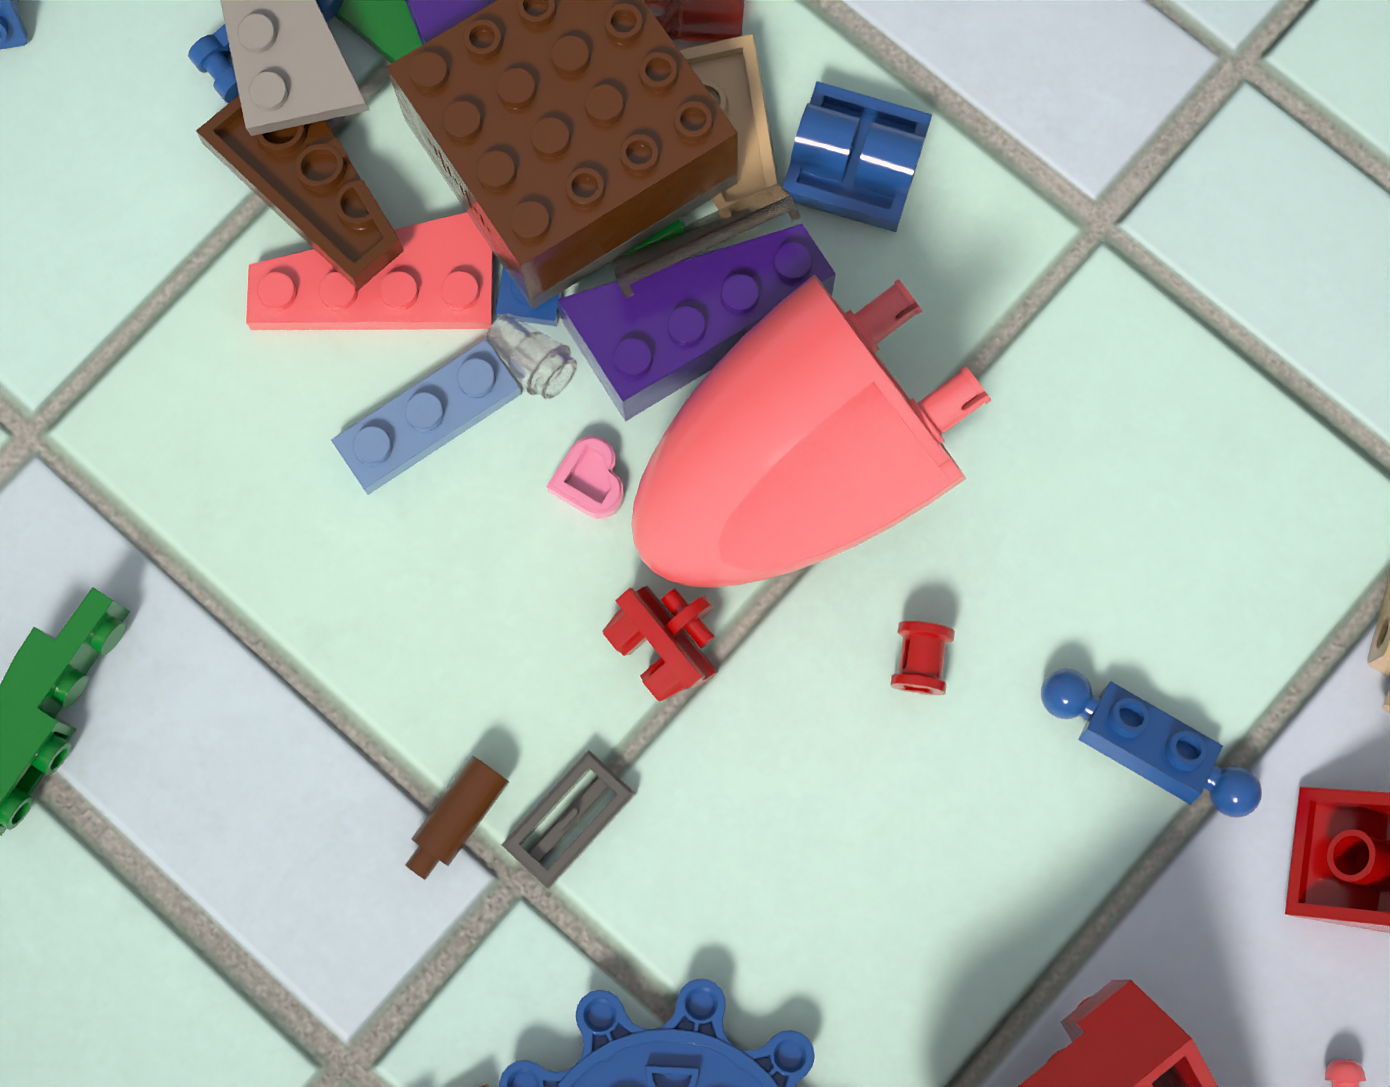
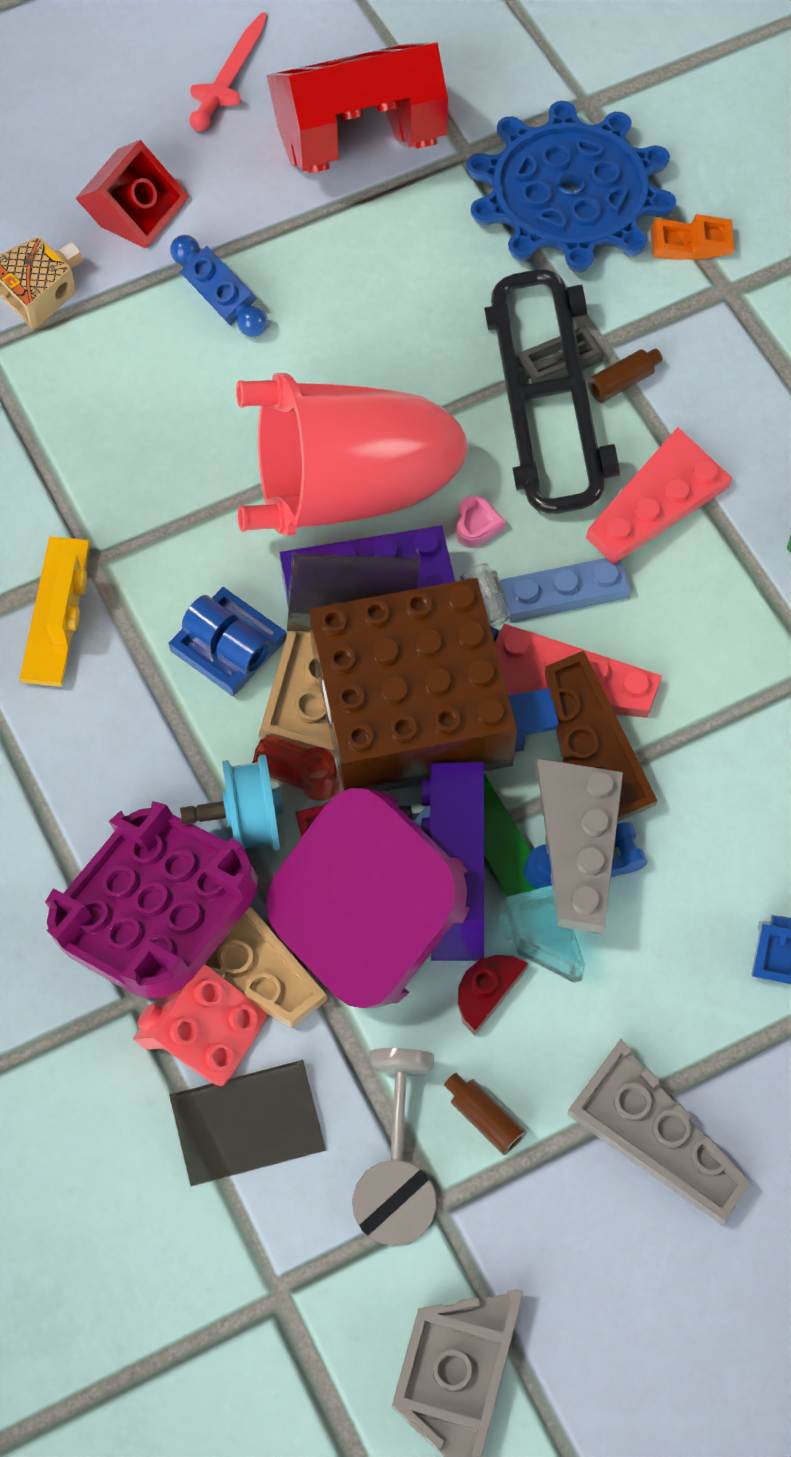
camera: 160 degrees left, 15 degrees down
red hips [602,586,718,701] -> none
red bush [890,621,955,695] -> none
none -> yellow bracket [20,536,90,687]
none -> black bar [484,269,620,514]
none -> blue panel [508,688,559,752]
none -> coral wing [586,427,732,564]

